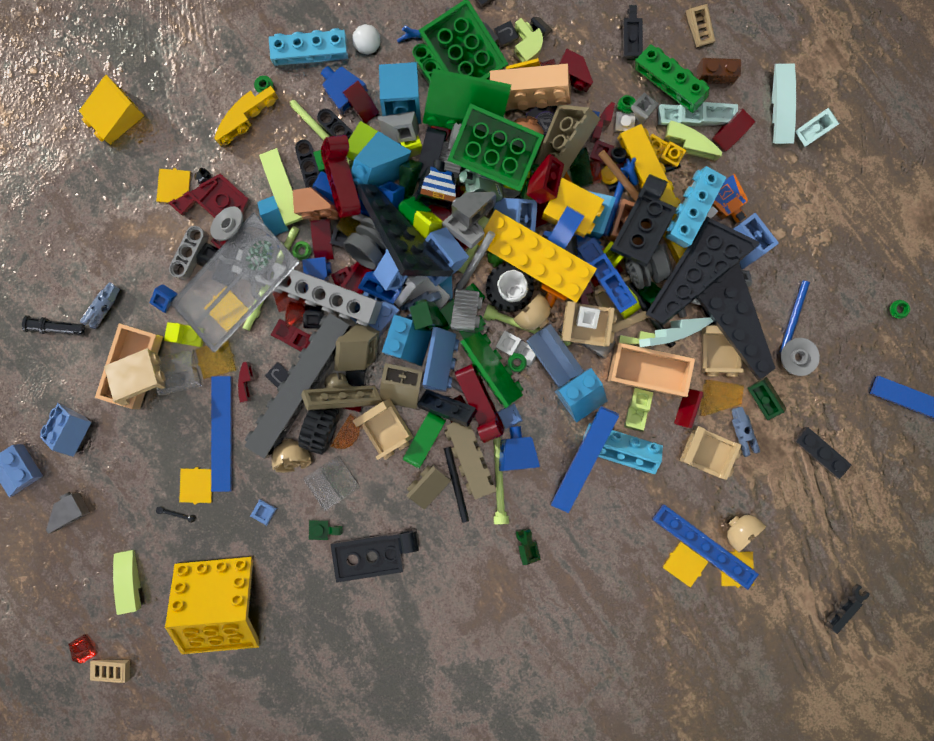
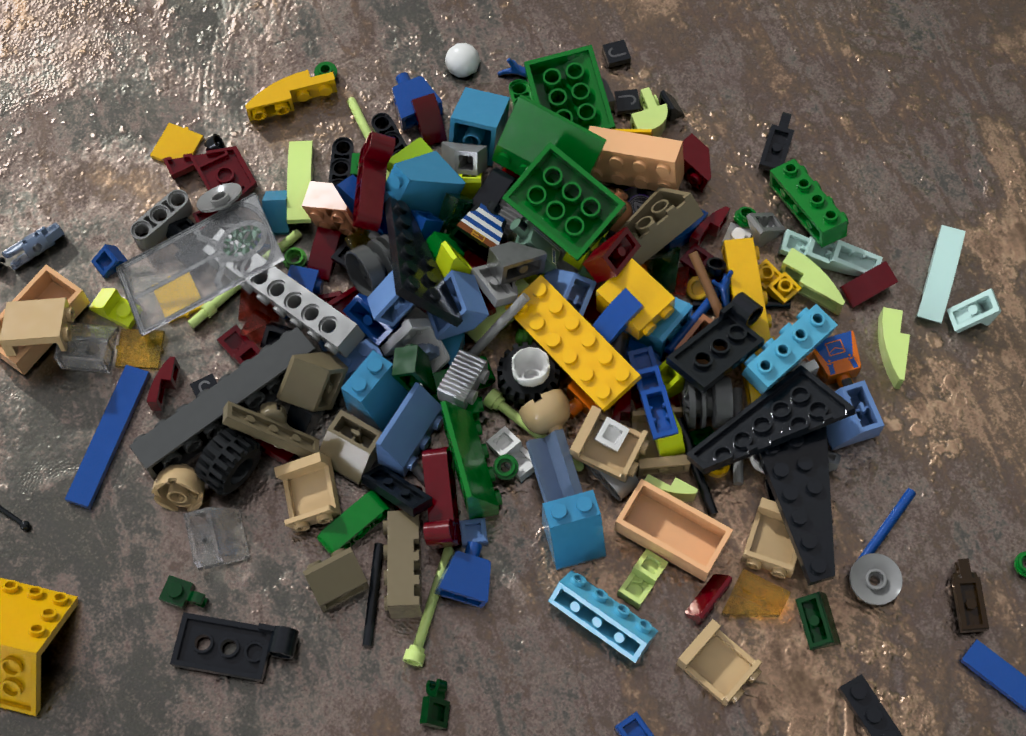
camera: 20 degrees right, 20 degrees down
yellow slope [79,75,145,145] -> none
yellow piece [179,467,212,505] -> none
medium blue tile [250,499,277,526] -> none
medium azure brick [269,28,349,66] -> none
clear orange plate [330,413,360,449] -> none
blue tile [551,406,619,513] -> none
light aqua slope [639,317,713,347] -> none
tan slope [686,4,715,47] -> none
reddish brown brick [697,58,741,85] -> none
sand blue hinge [731,407,760,457] -> none
none -> yellowish green slope [878,307,910,389]
none -> dark brown hinge [951,558,989,633]

